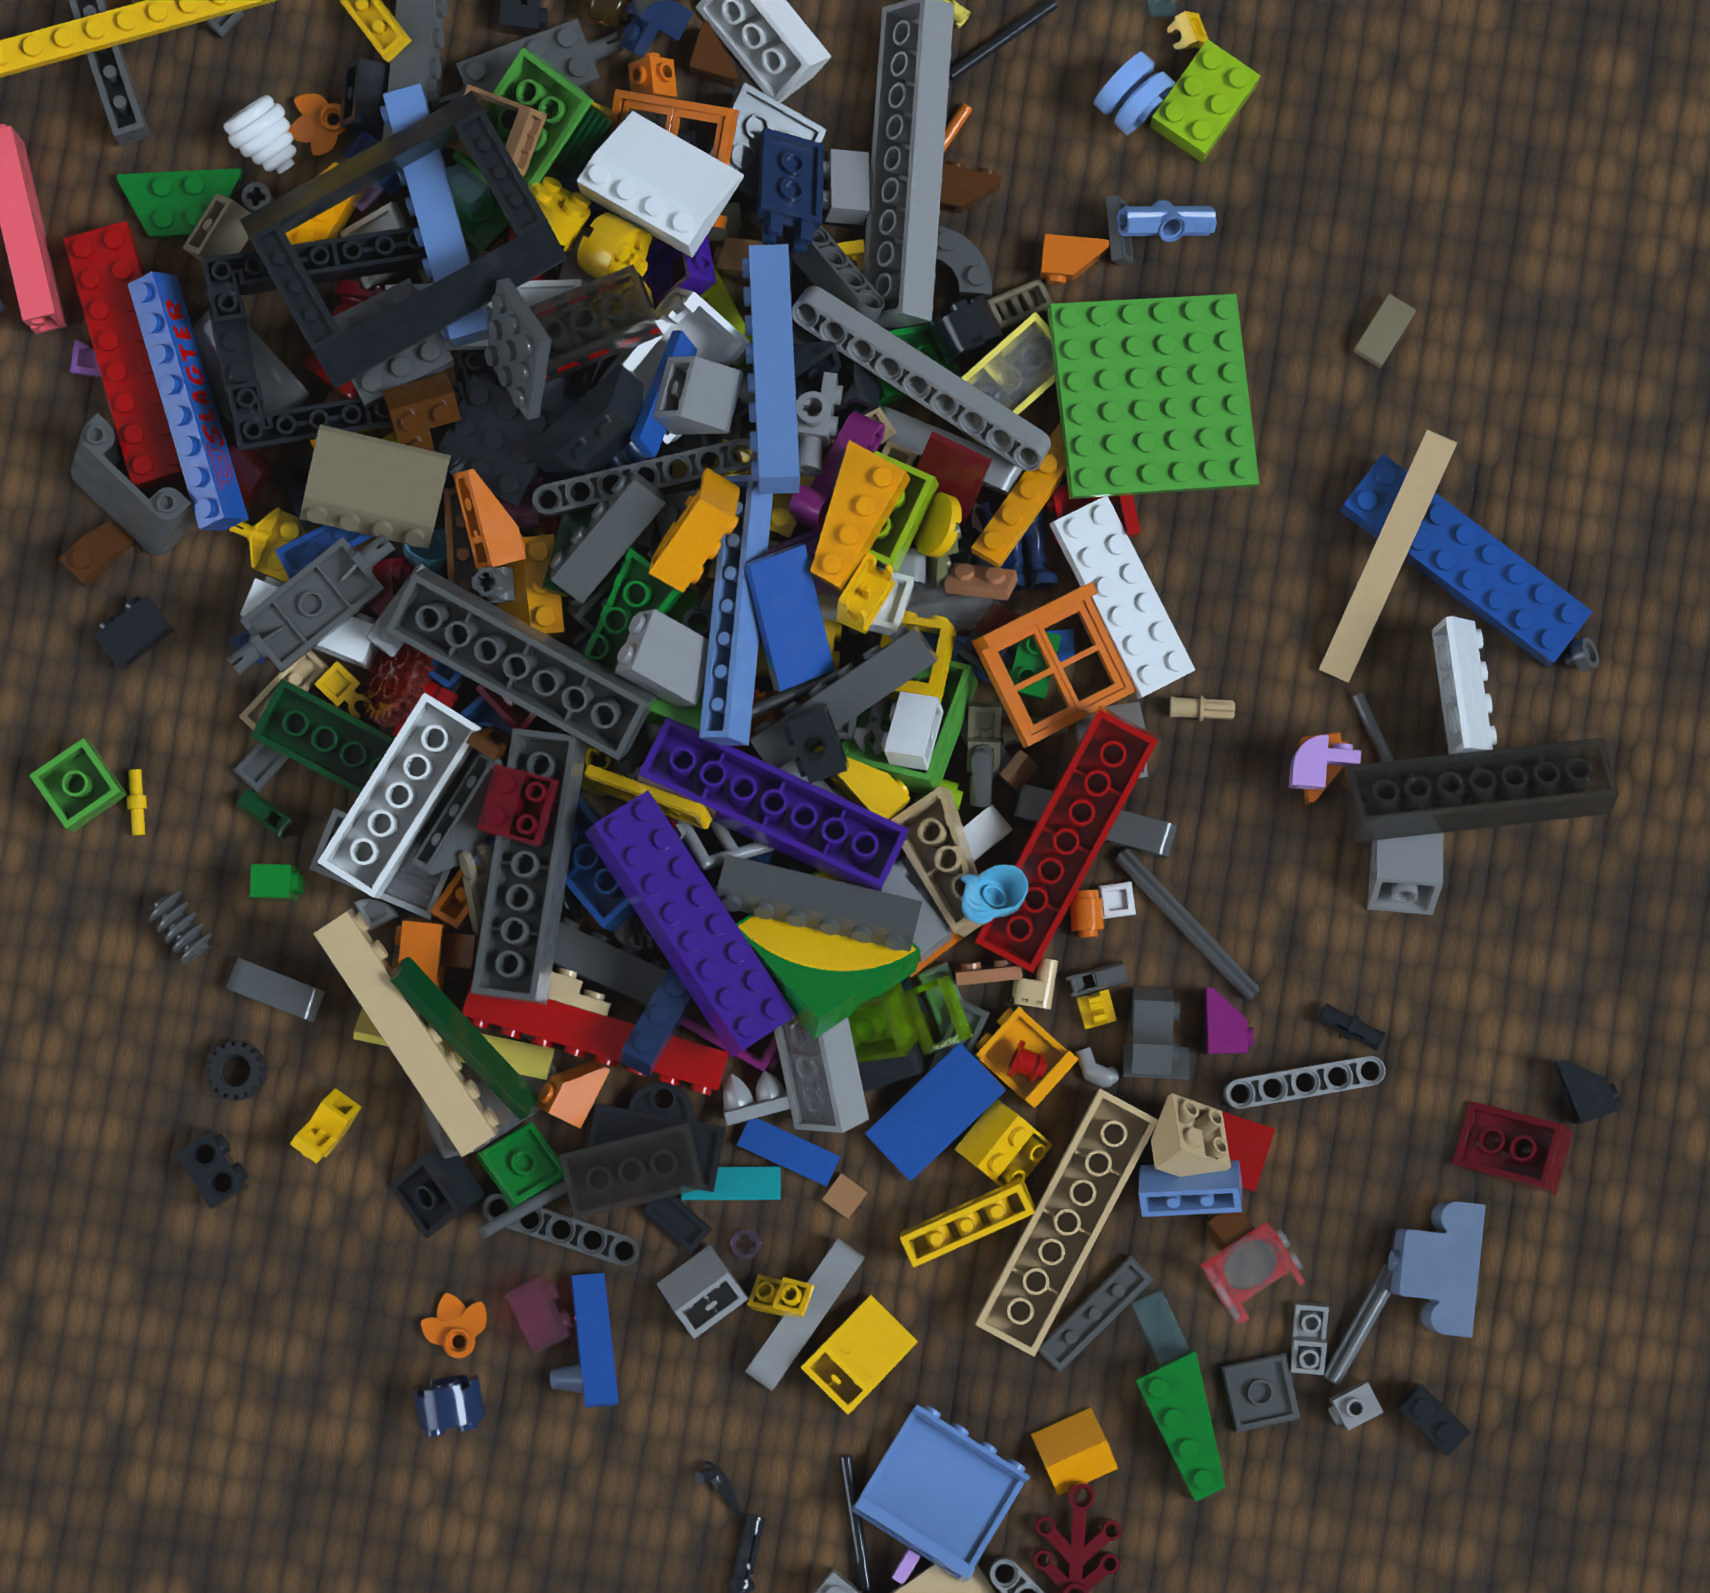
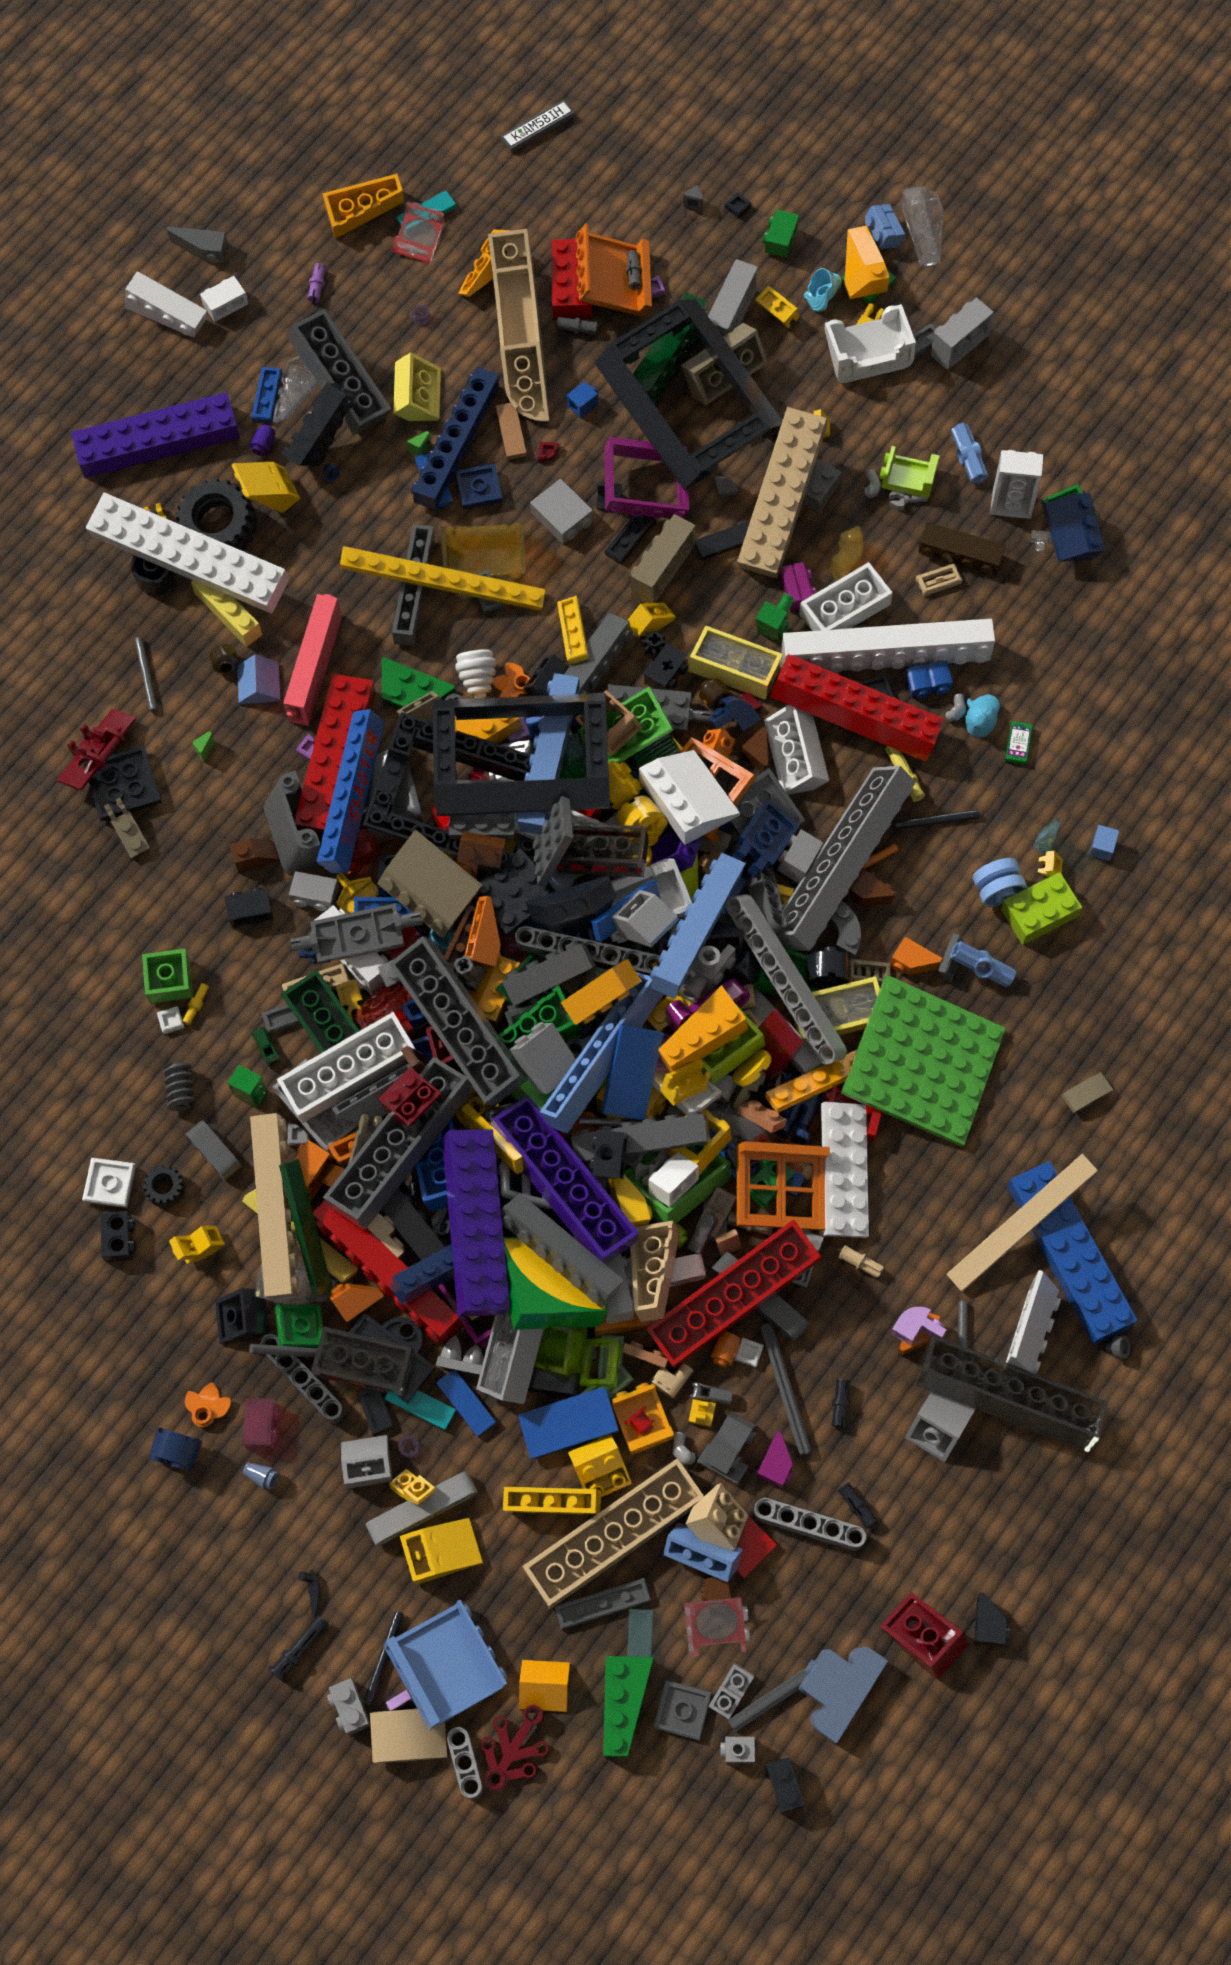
camera: 30 degrees right, 15 degrees down
blue tile [570,1273,619,1408] -> none
medium nougat tile [822,1173,868,1219] -> none
medium azure hair [961,864,1028,924] -> none
none -> white plate [82,1158,136,1208]
none -> white tile [157,1006,184,1034]
none -> light grey brick [289,871,339,911]
none -> black pin [831,1379,851,1428]

